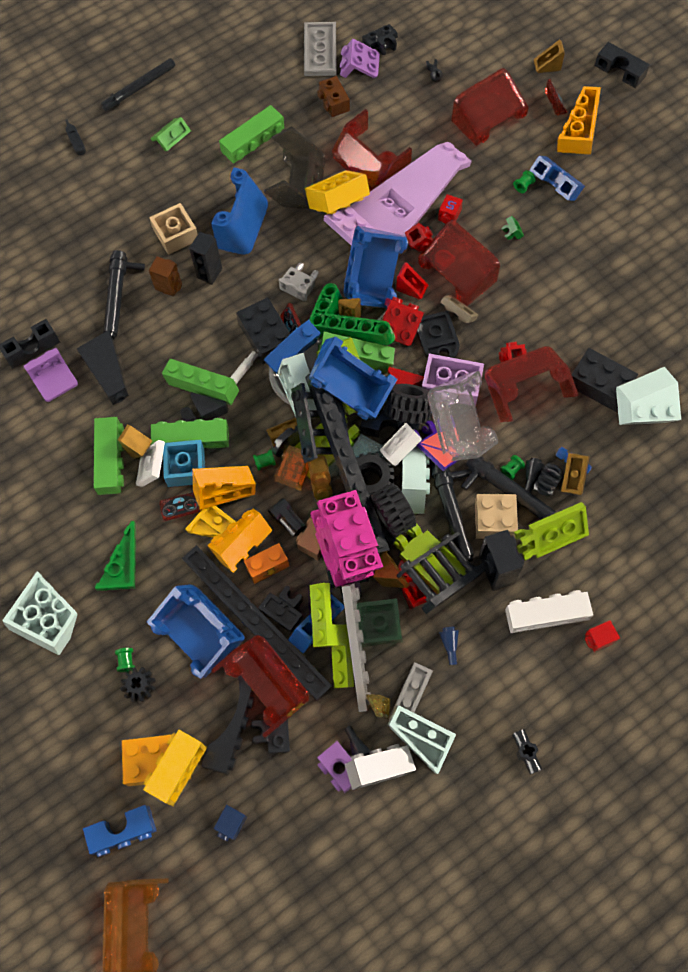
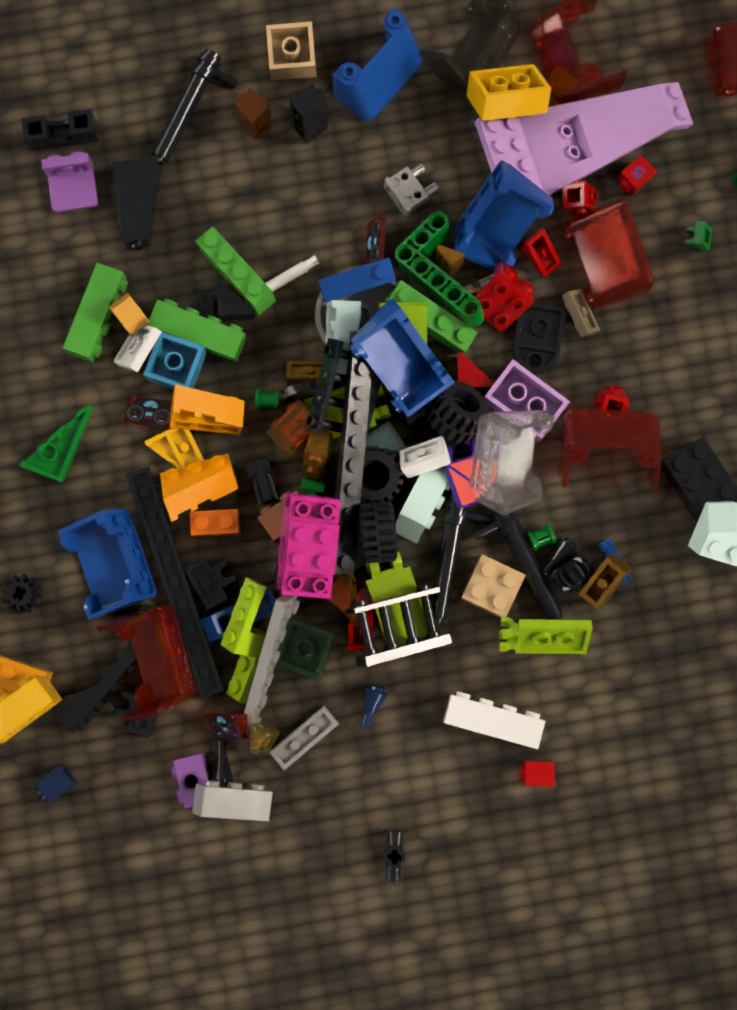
camera: 20 degrees right, 15 degrees up
green bush [115,648,135,672] -> none
black brick [236,297,290,364] -> none
light aqua wedge [387,705,456,774] -> none
black brick [479,529,524,591] -> none
none -> slope [205,713,247,739]

